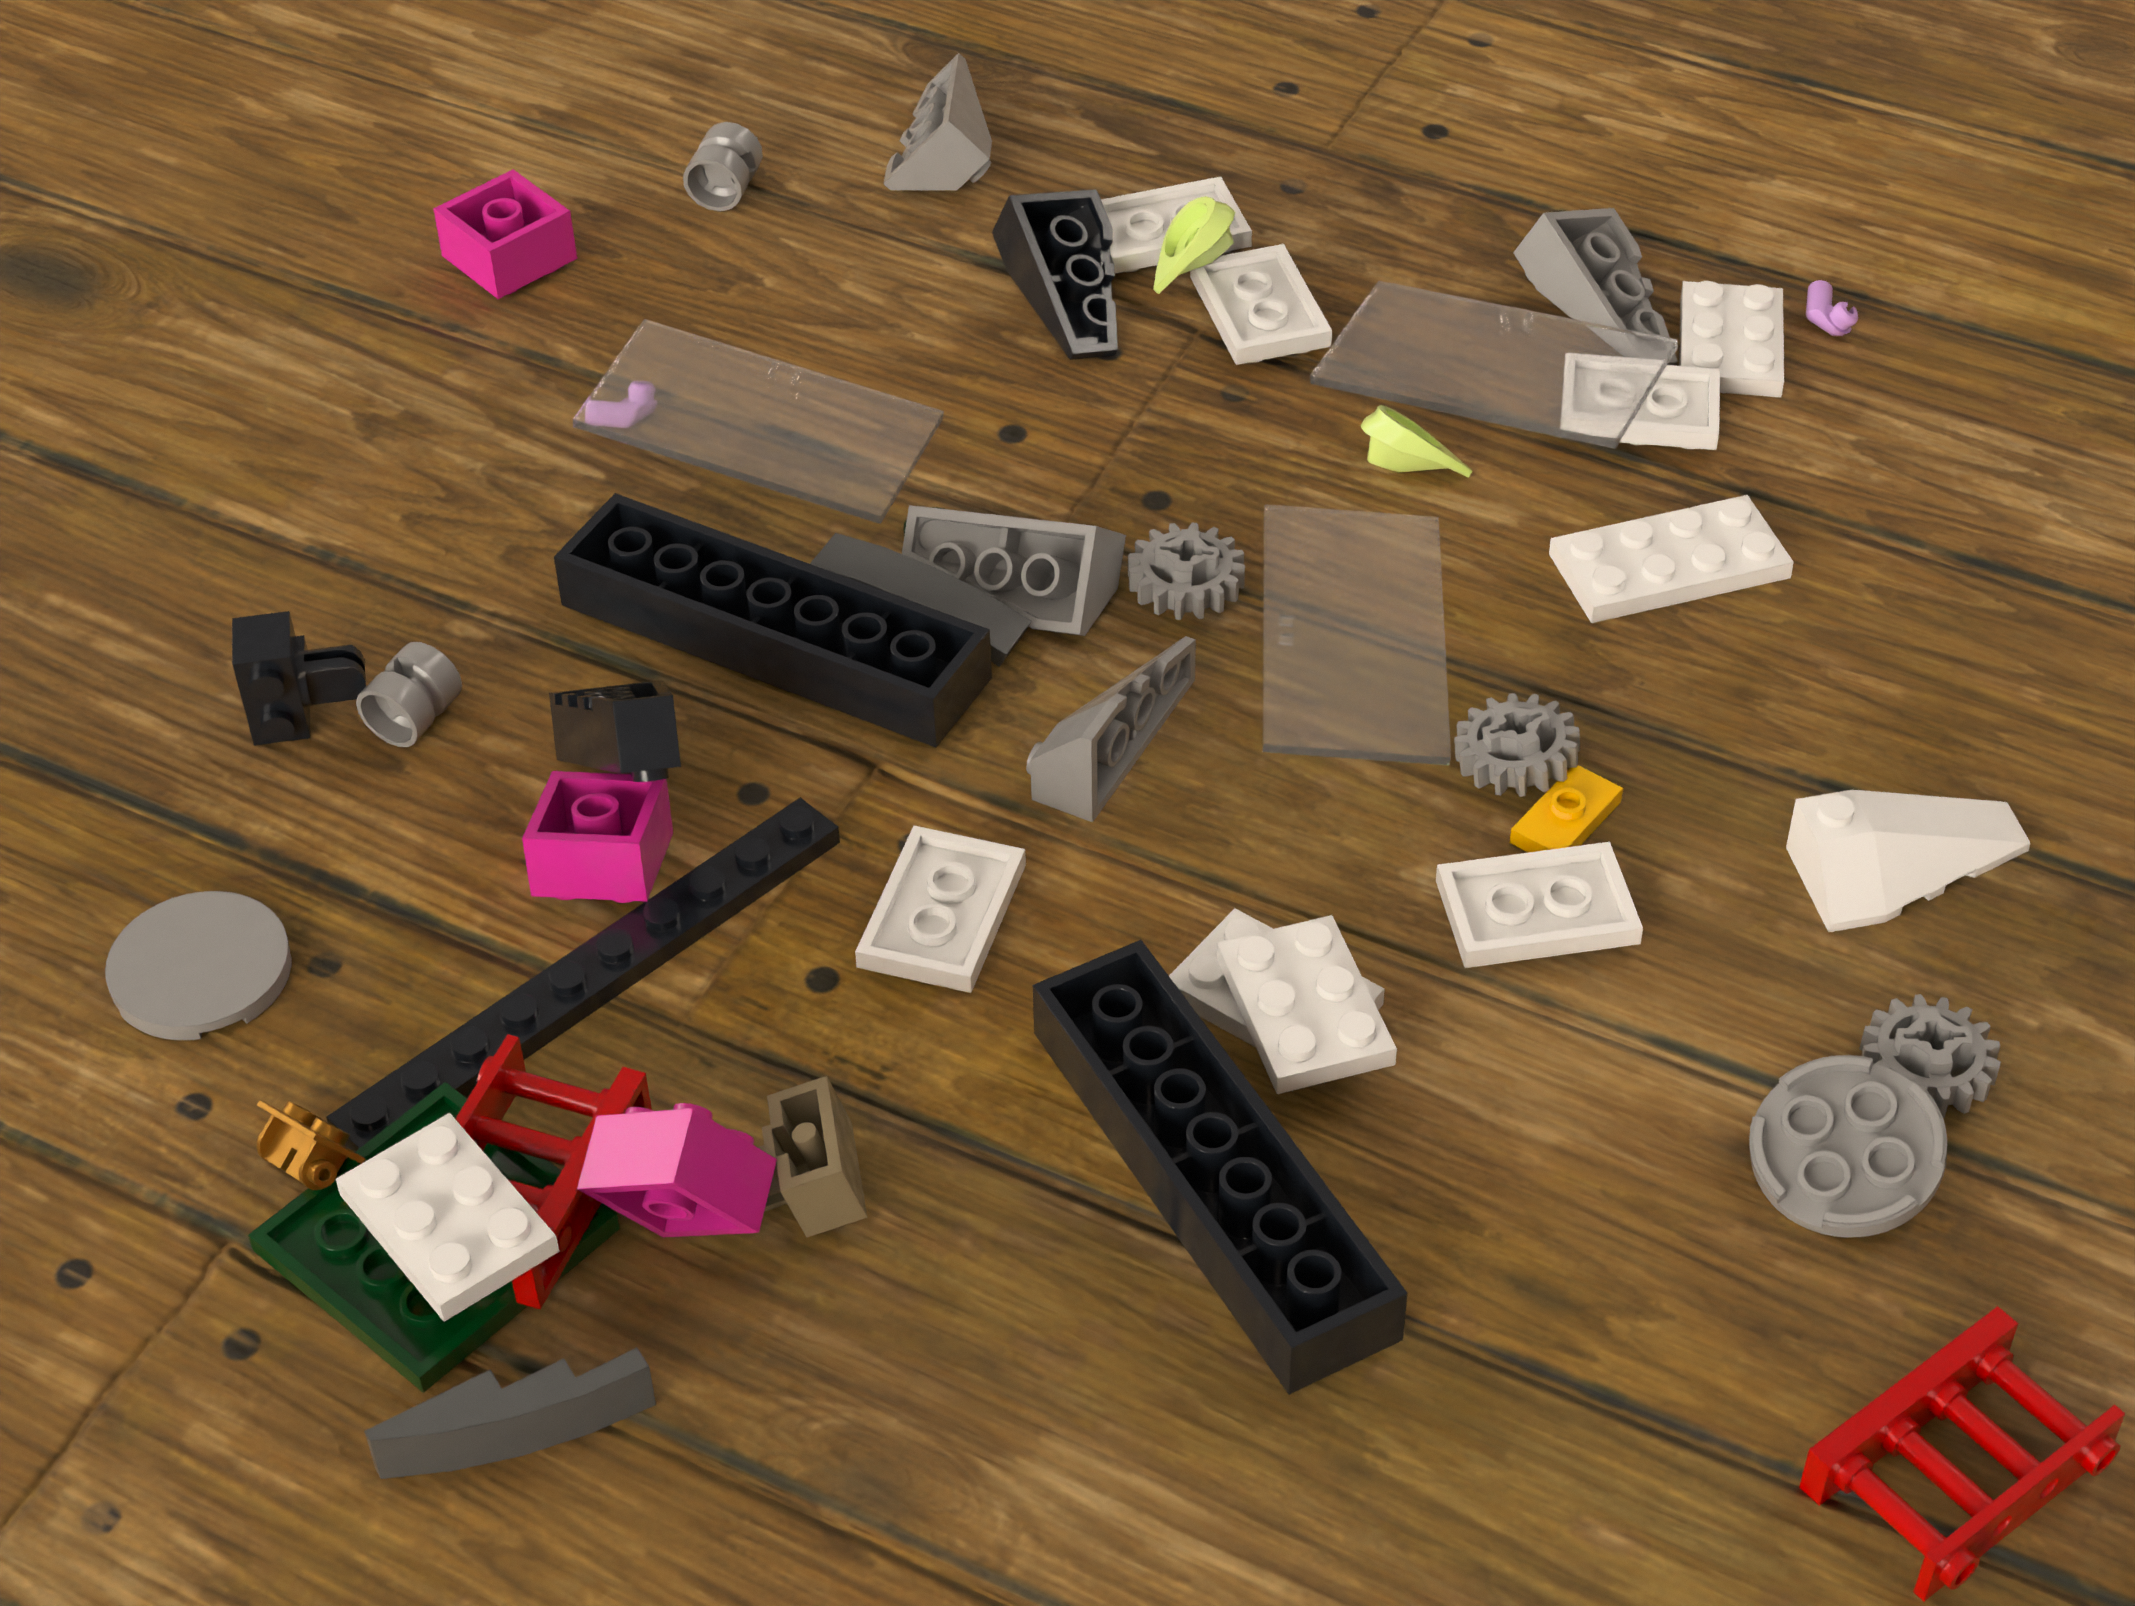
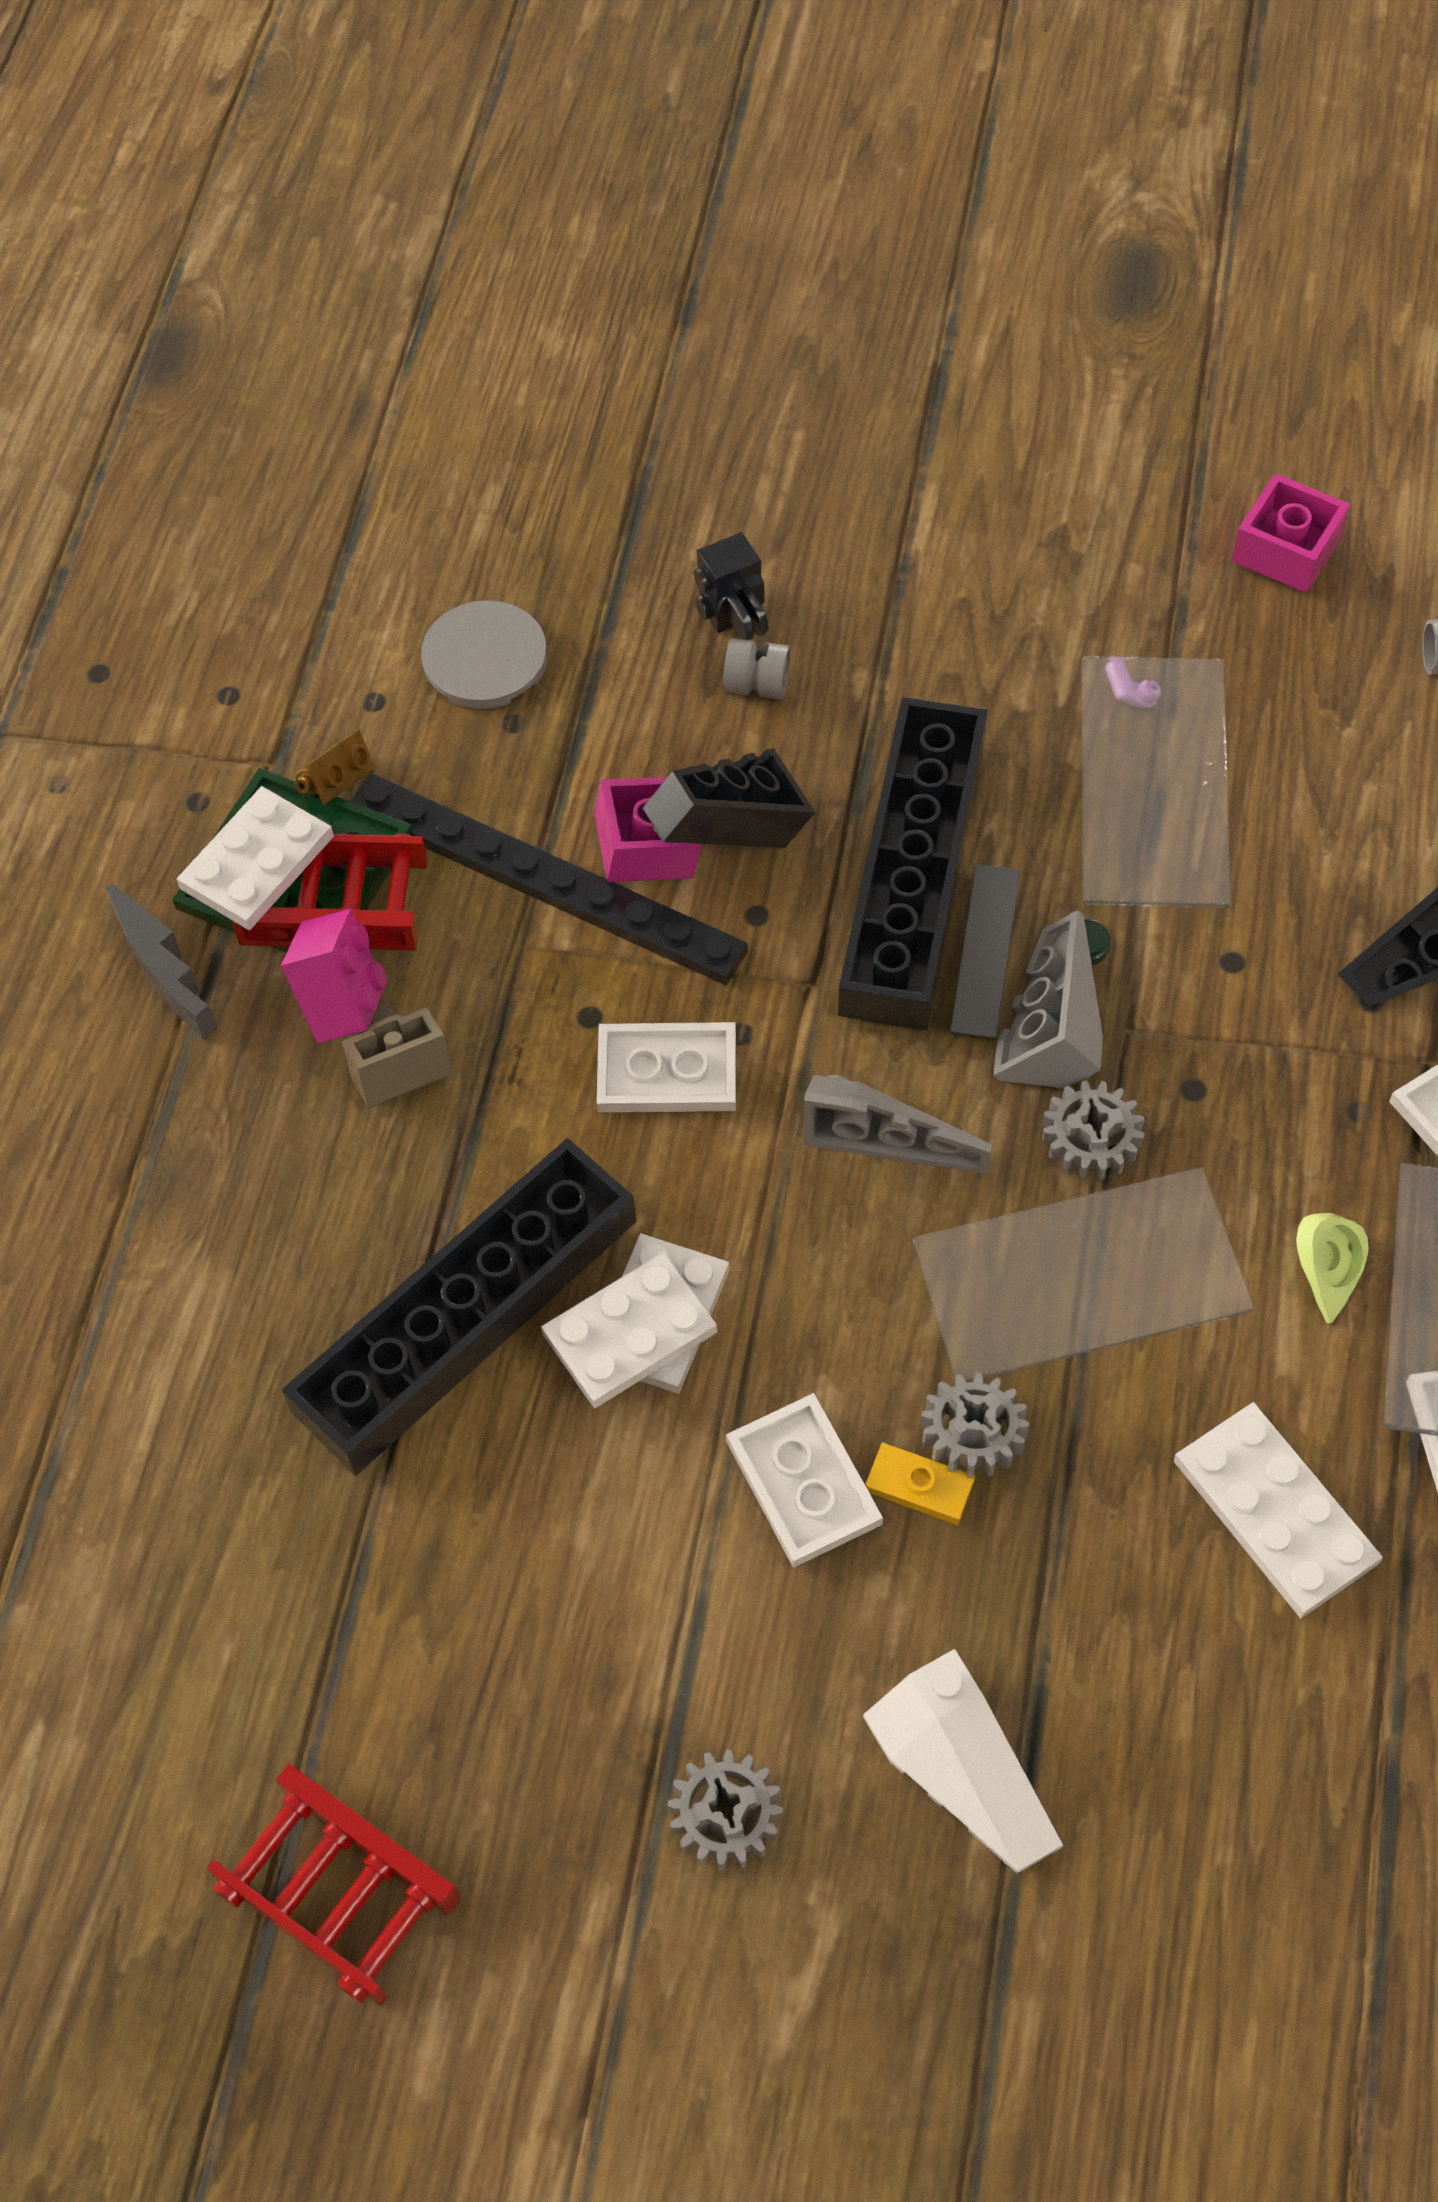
camera: 75 degrees right, 15 degrees up
light grey tile [1749,1055,1947,1238] -> none

